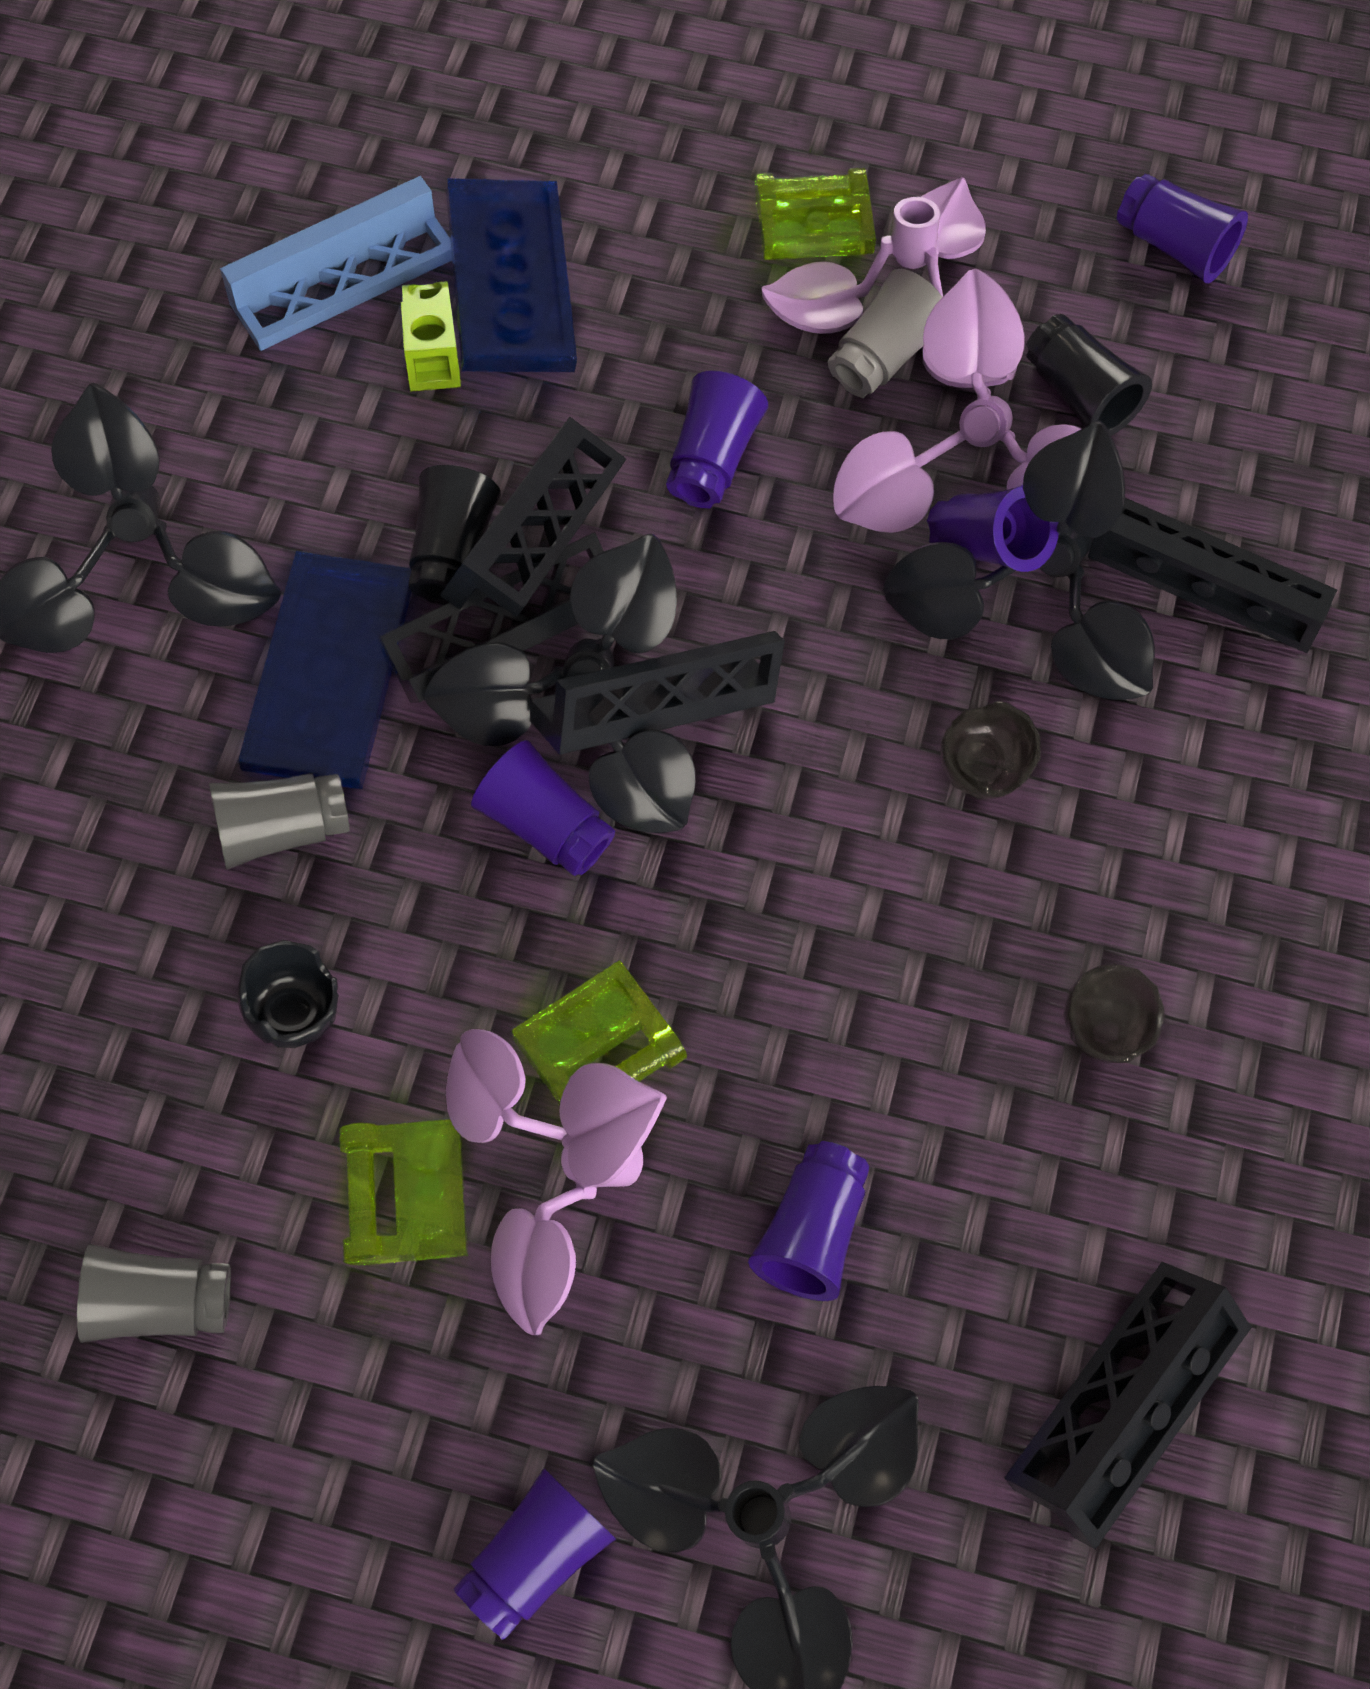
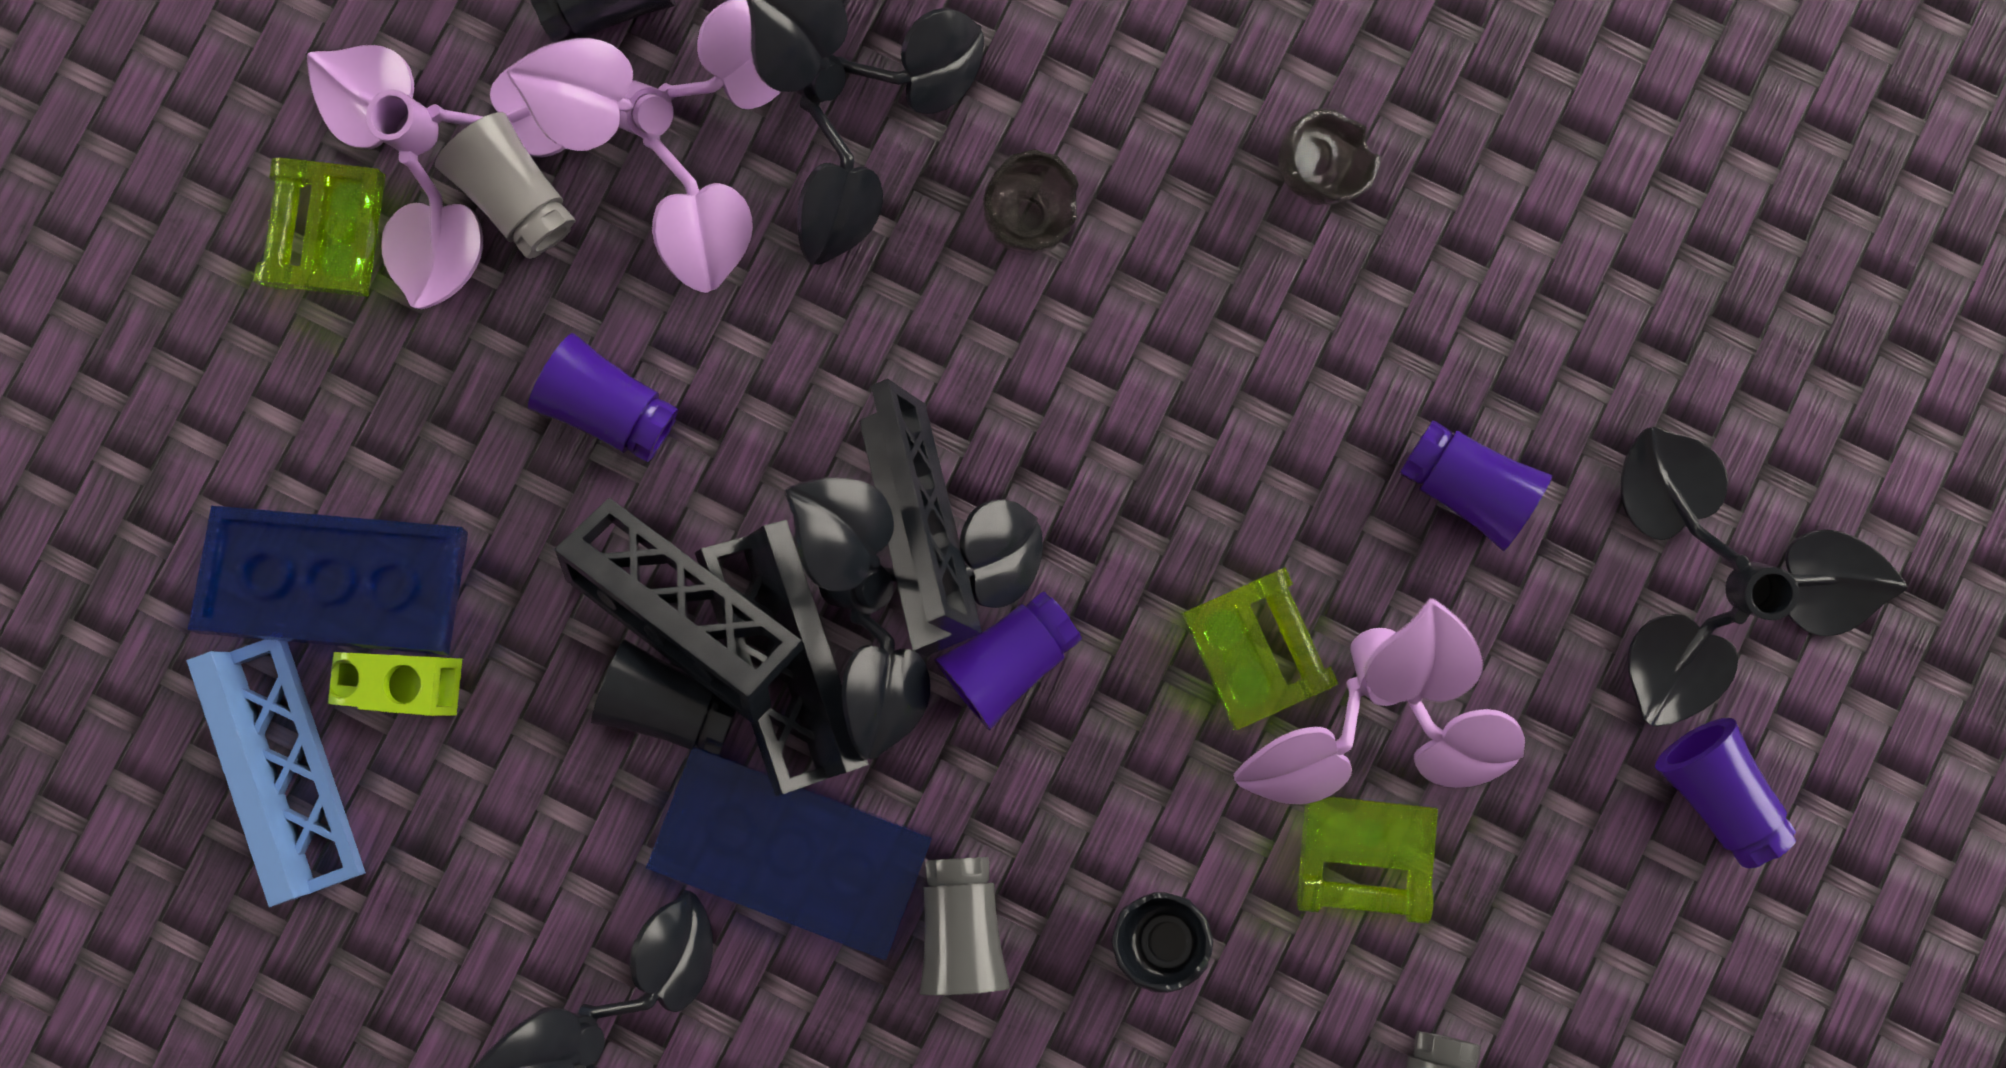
camera: 75 degrees left, 20 degrees up
dark purple plant [927,485,1059,572] -> none
black fence [1004,1262,1252,1550] -> none

